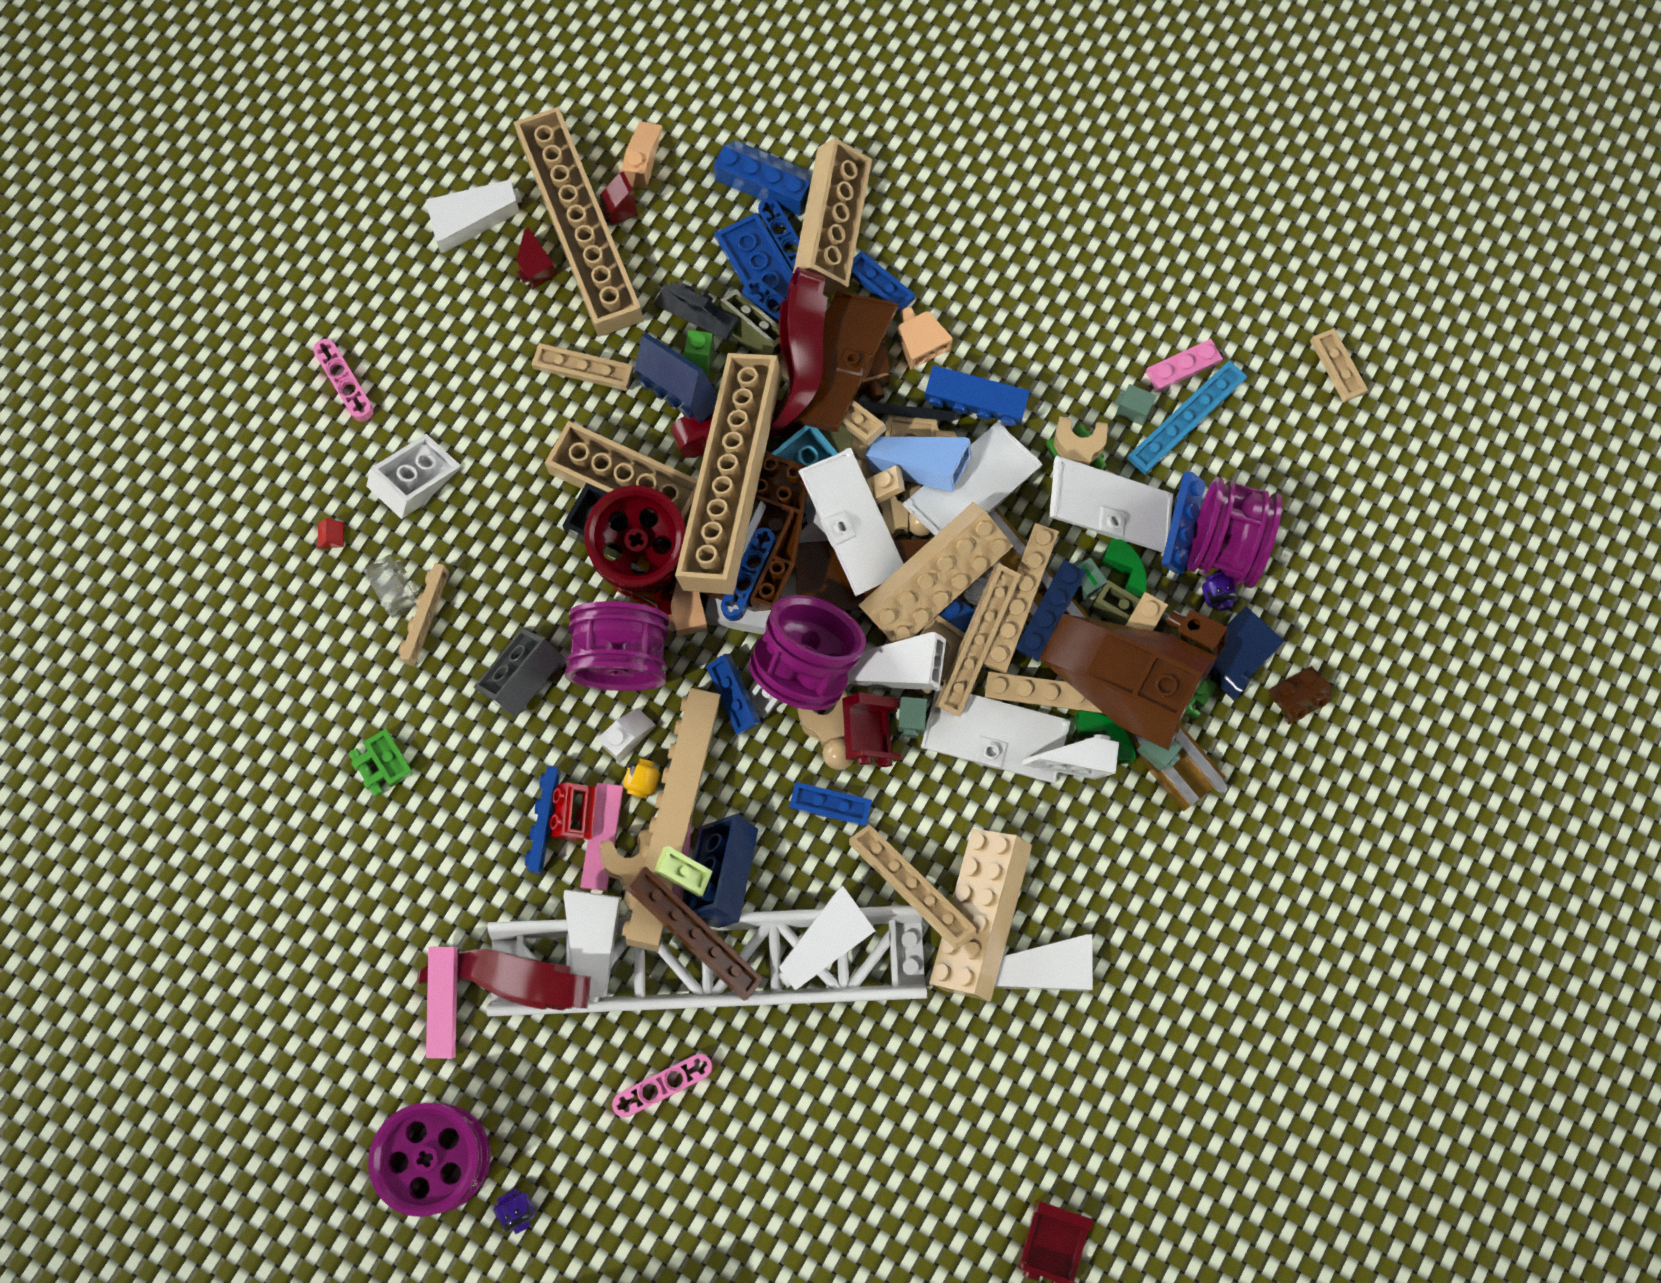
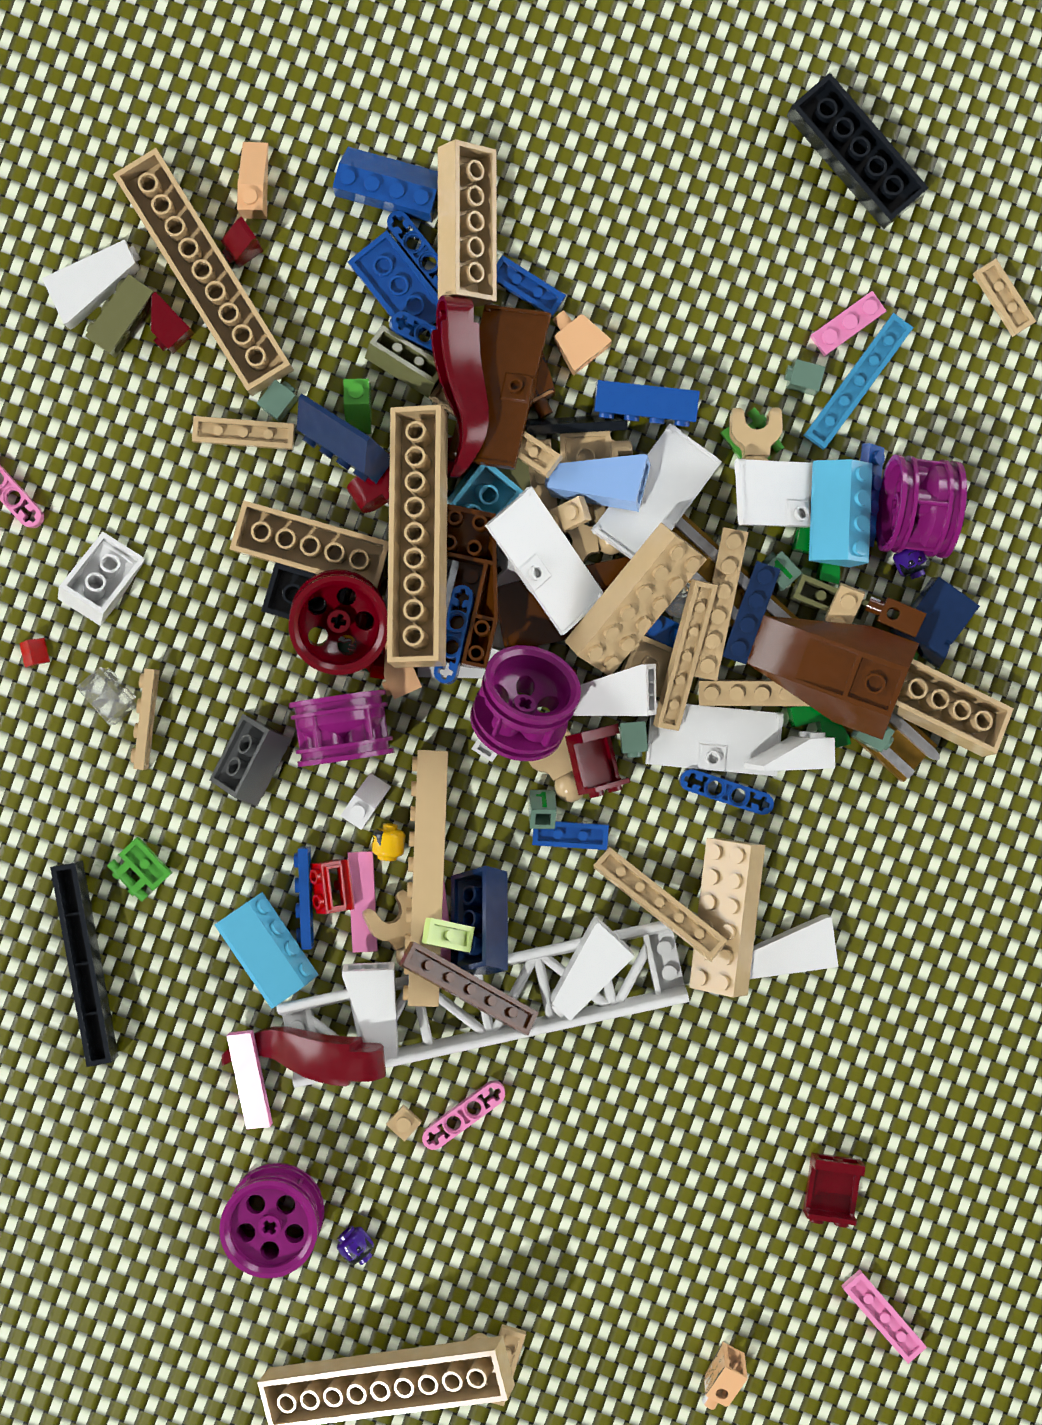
camera: 10 degrees left, 15 degrees up
black bracket [654,282,740,341] -> none
blue plate [706,654,761,735] -> none
reddish brown bracket [1268,666,1331,724] -> none
none -> black brick [50,860,119,1067]
none -> olive brick [85,274,154,358]
none -> medium azure slope [215,892,319,1009]
none -> sand green brick [257,379,298,422]
none -> tan plate [386,1104,422,1142]
none -> sand green brick [528,790,557,829]
none -> blue beam [679,769,774,815]
none -> black brick [787,73,929,229]
none -> medium azure slope [809,459,872,568]
none -> tan brick [893,659,1014,757]

